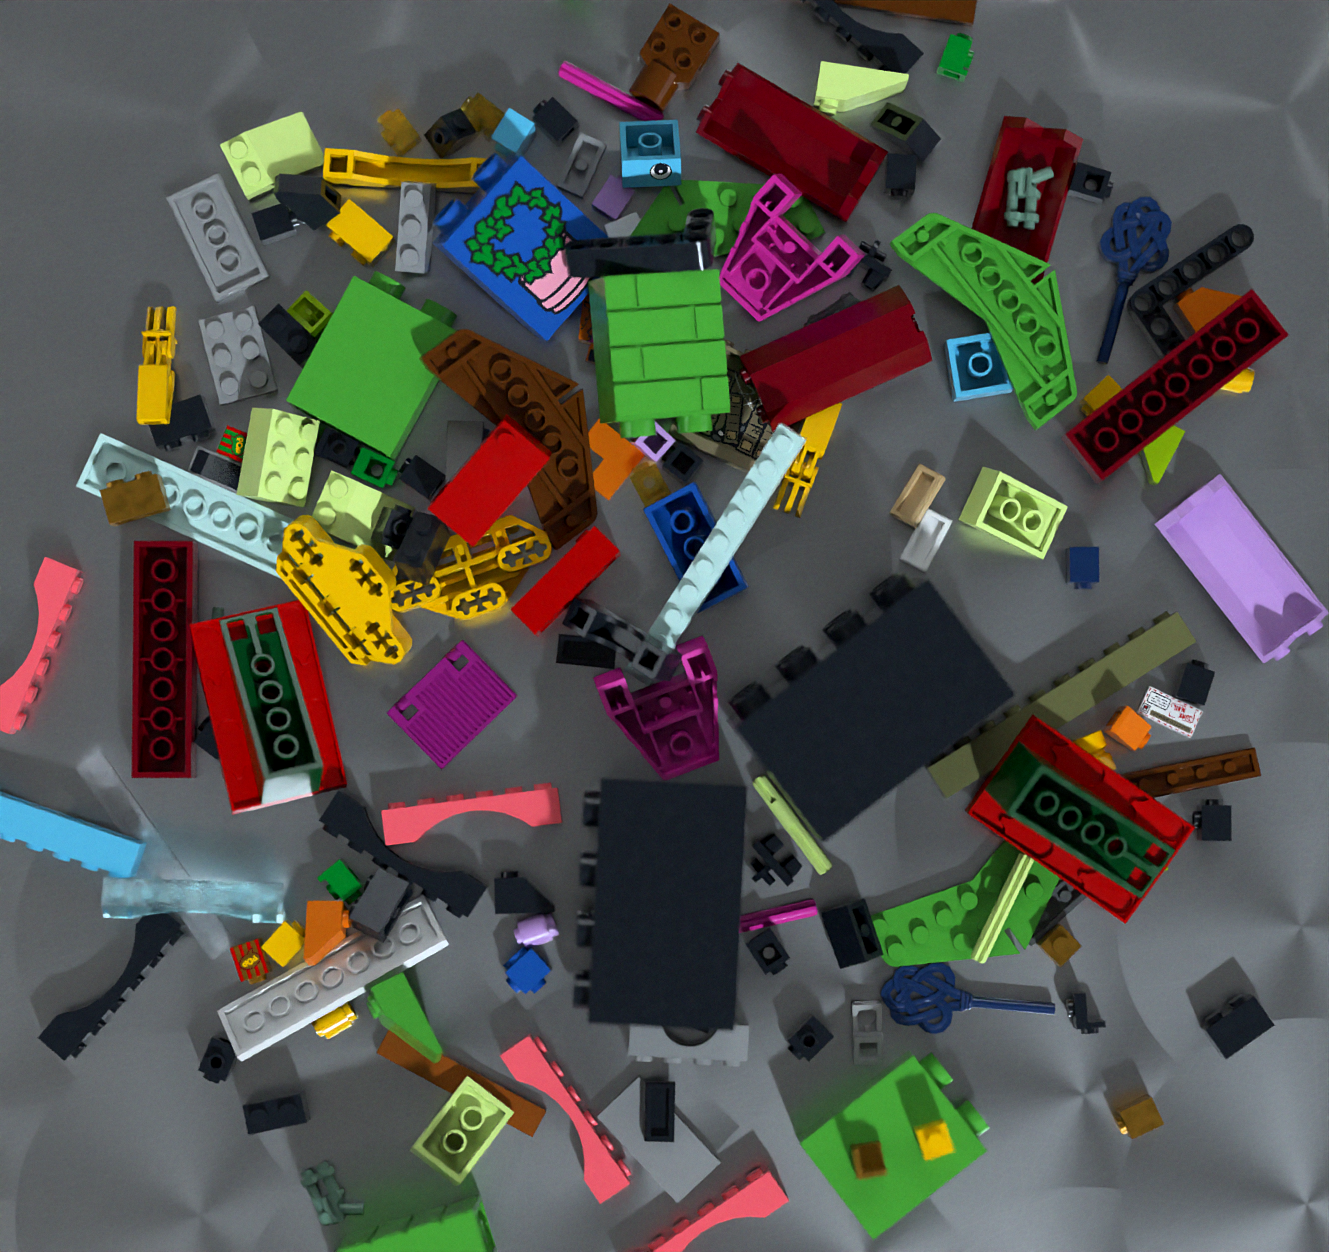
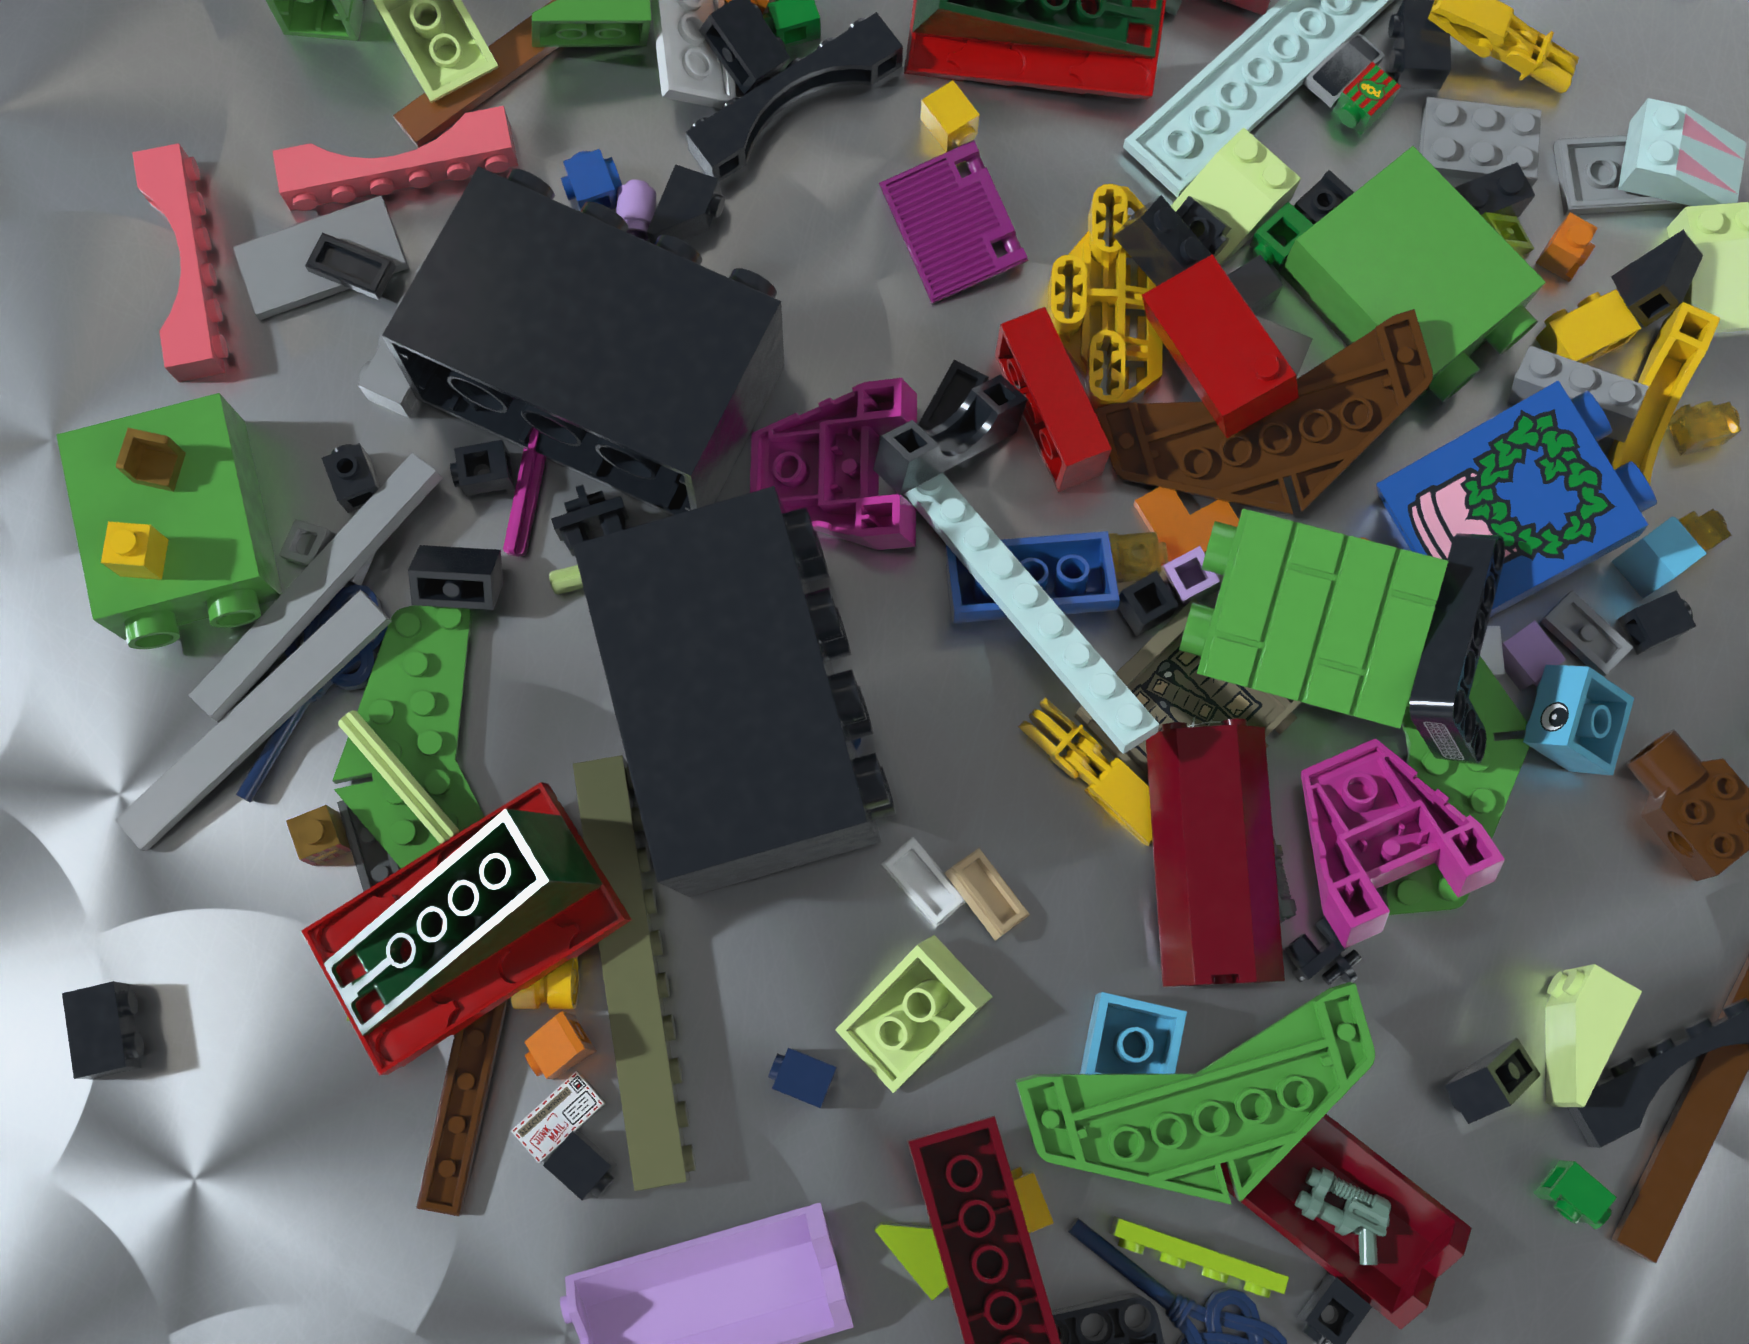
camera: 110 degrees right, 10 degrees down
yellowish green brick [237,408,320,507] -> none
black brick [251,203,300,246] -> none
yellow connector [276,515,412,666] -> none
coral arch [381,782,563,846] -> none
black brick [424,108,477,159] -> none
dark pink axle [558,61,664,121] -> none
dark red panel [695,63,889,222] -> none
black brick [884,153,917,199] -> none
black bracket [1066,991,1106,1034] -> none
pearl gold brick [1114,1094,1164,1139] -> none
black brick [1192,799,1231,841] -> none
none -> light grey tile [115,590,392,851]
none -> light grey tile [188,453,443,723]
none -> yellow brick [920,80,980,152]
none -> lime plate [1109,1216,1289,1298]
none -> orange brick [1536,212,1598,282]
none -> light aqua slope [1618,98,1747,206]

